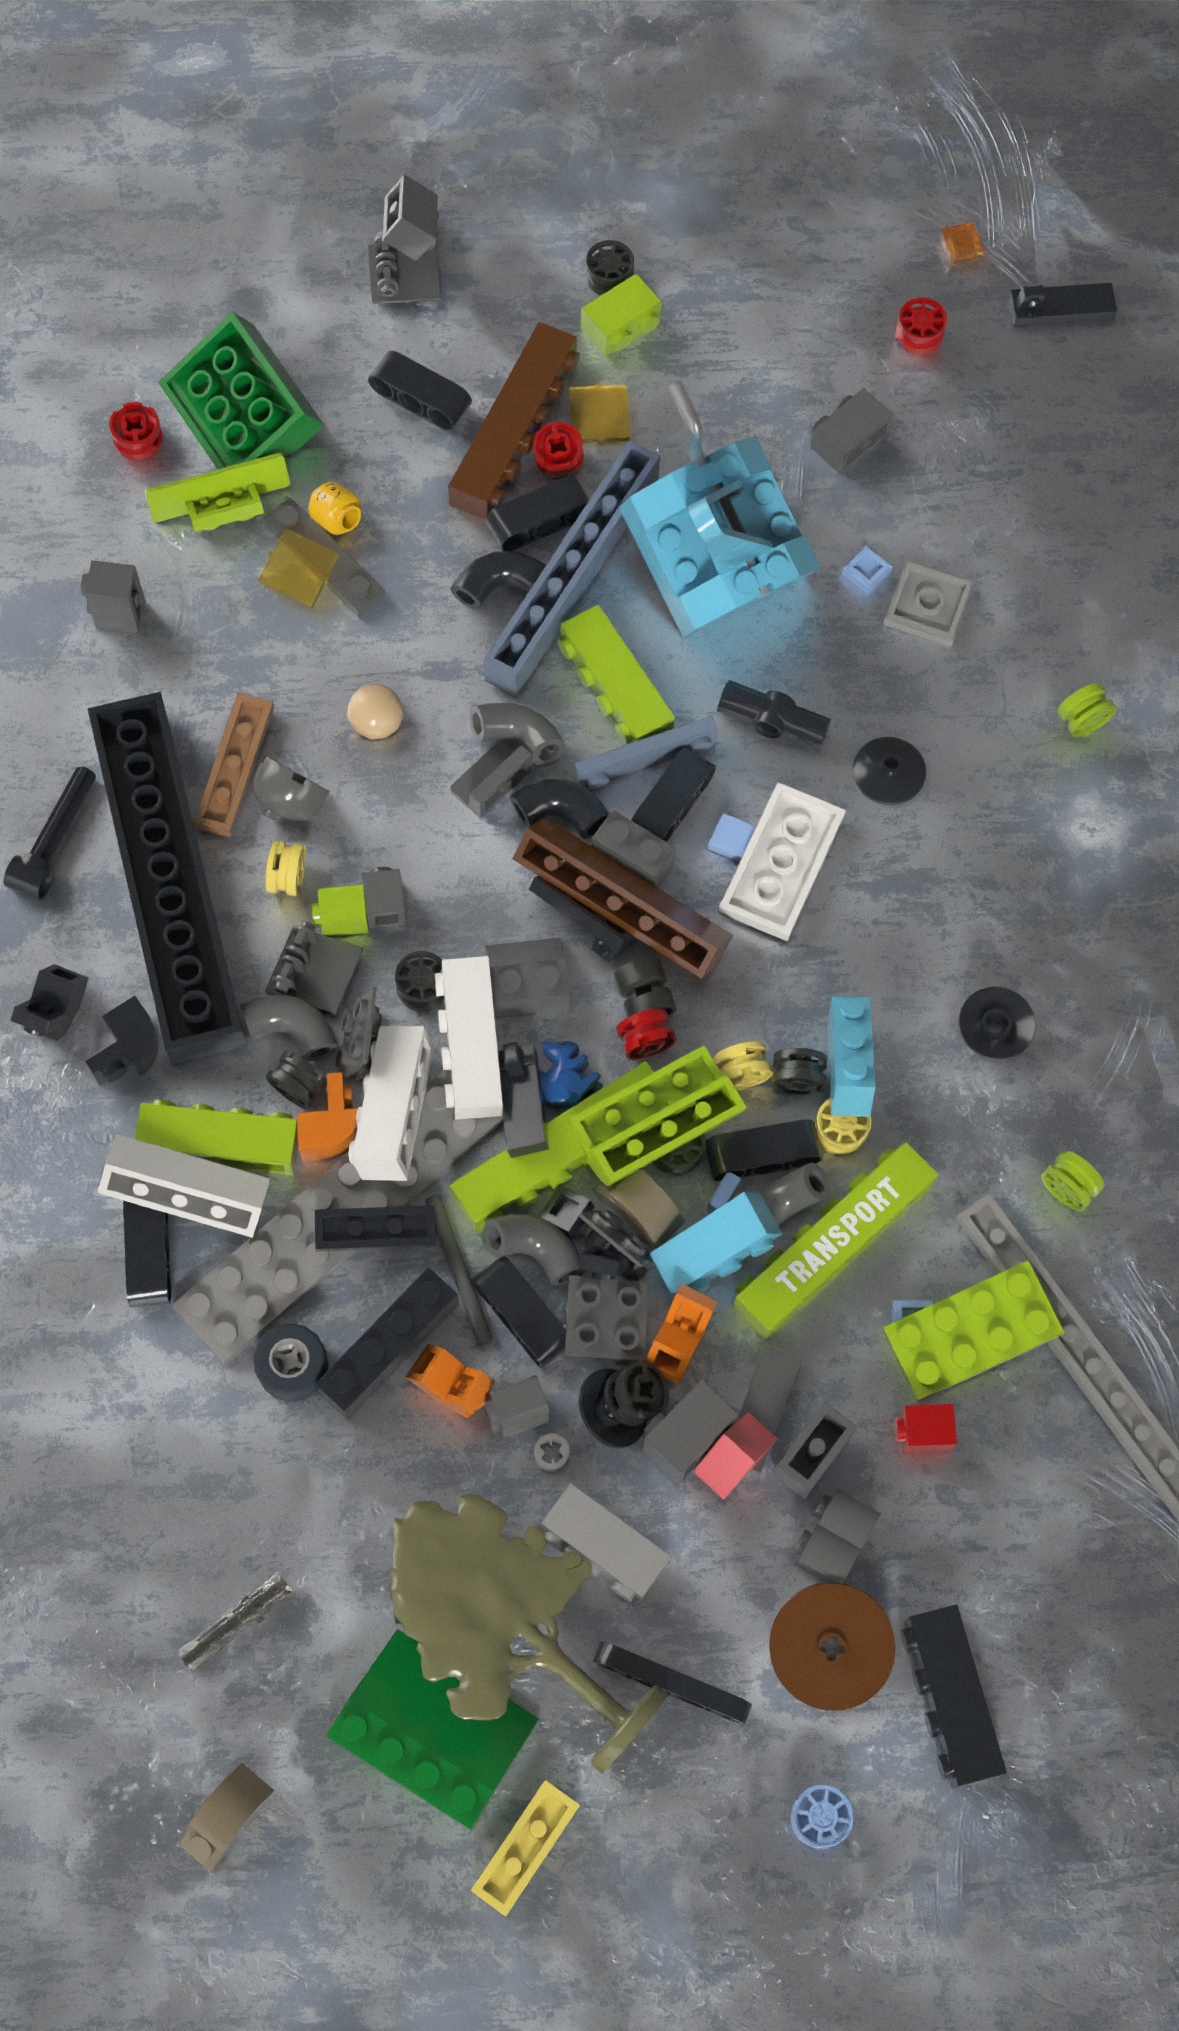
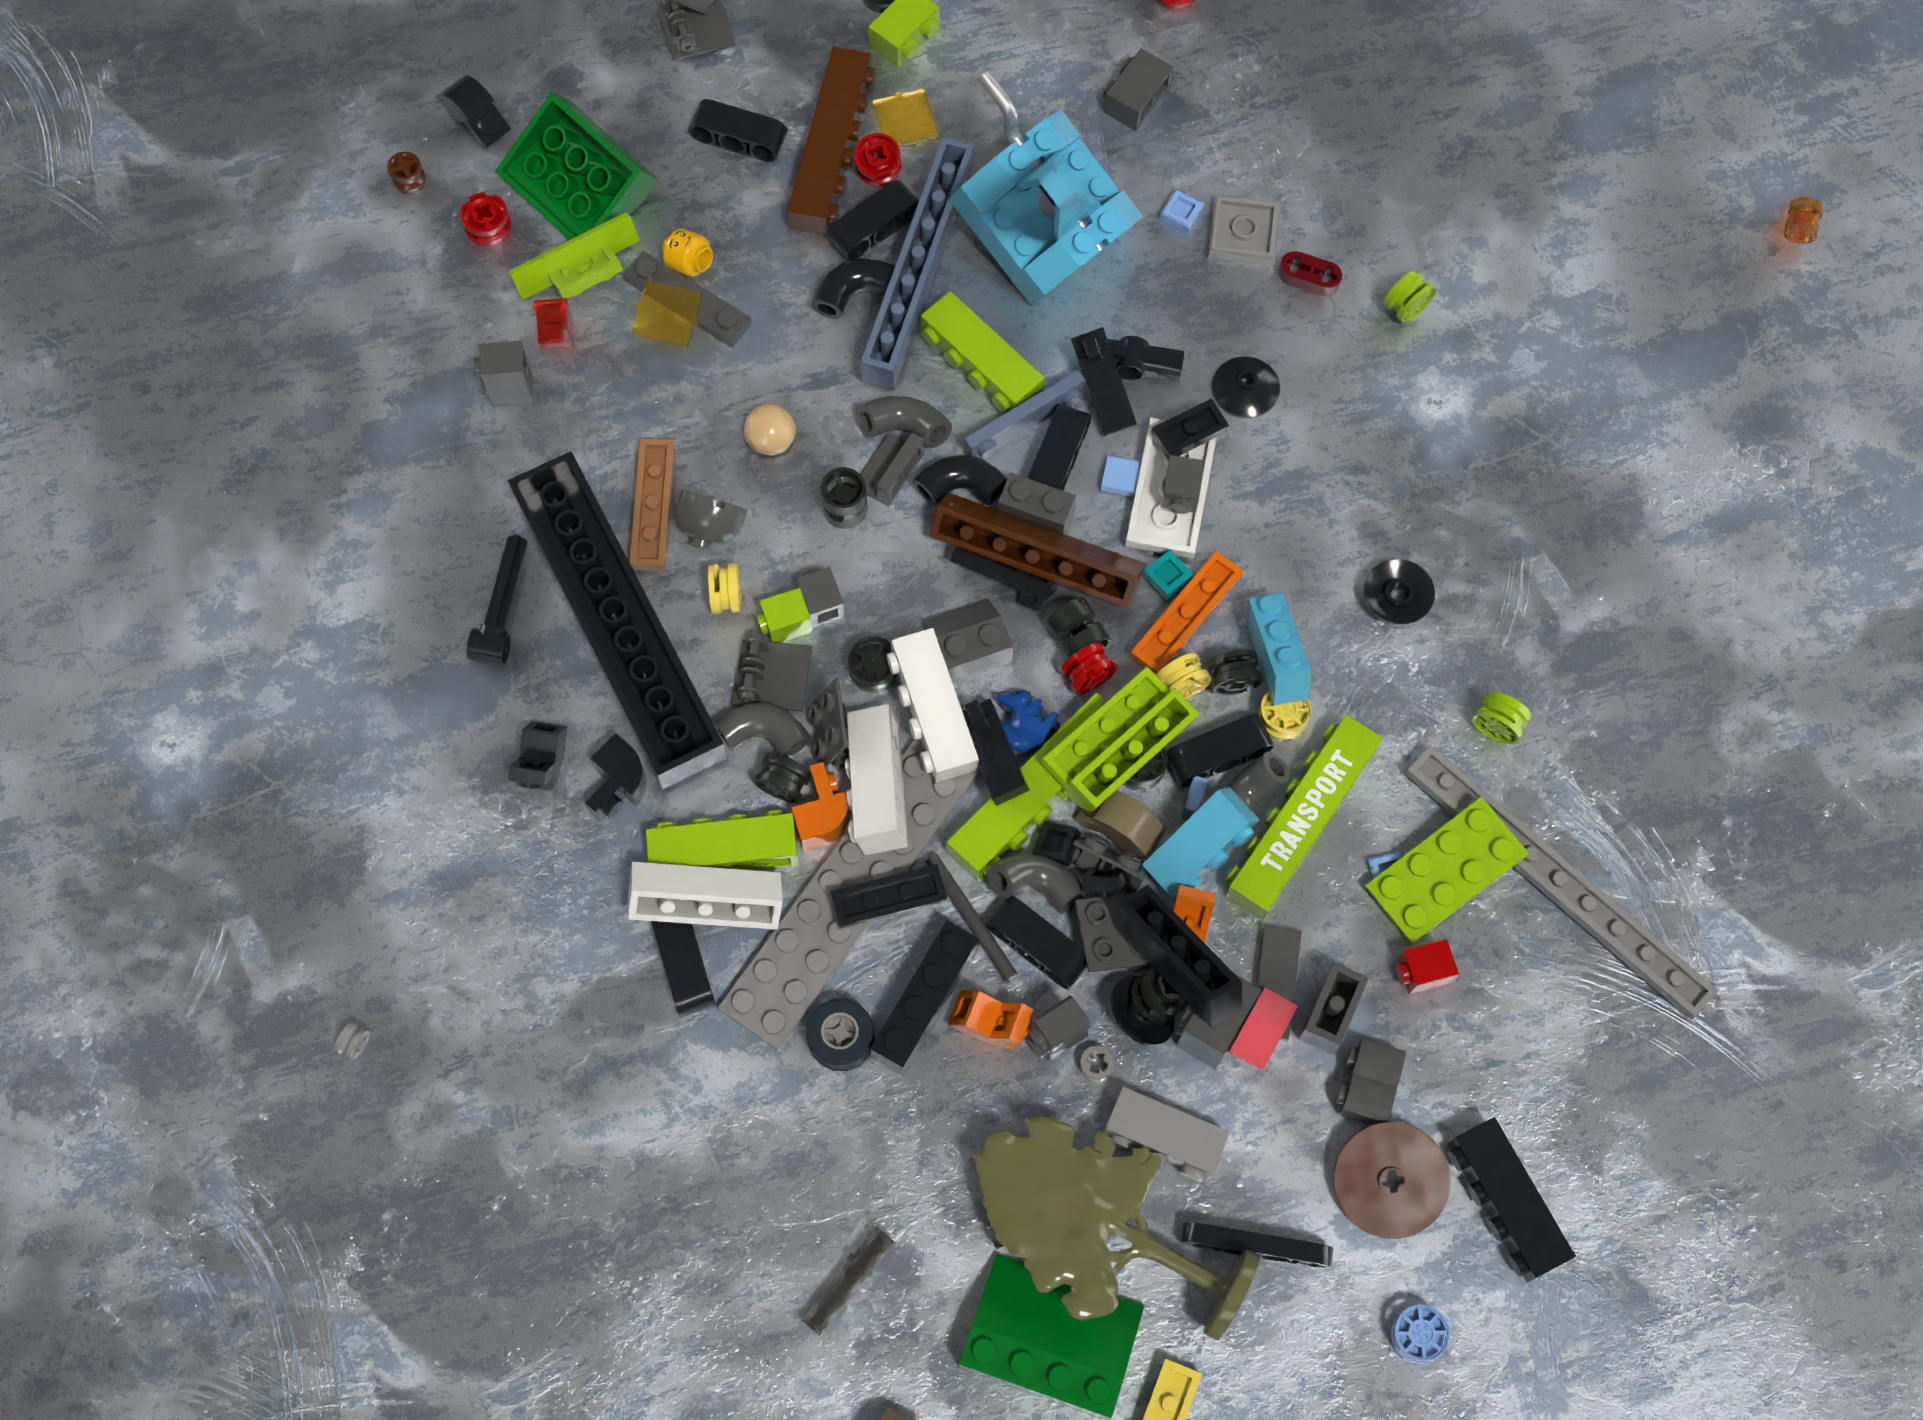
camera: 10 degrees left, 0 degrees up
none -> reddish brown wheel [387,151,426,194]
none -> black brick [436,75,511,149]
none -> clear red panel [533,298,574,351]
none -> pearl dark grey wheel [820,467,868,529]
none -> black hinge [1071,327,1137,437]
none -> black brick [1117,885,1242,1029]
none -> orange plate [1130,551,1244,675]
none -> teal plate [1143,550,1194,600]
none -> black plate [1151,398,1229,461]
none -> dark grey brick [1161,455,1205,514]
none -> dark red beam [1279,251,1343,296]

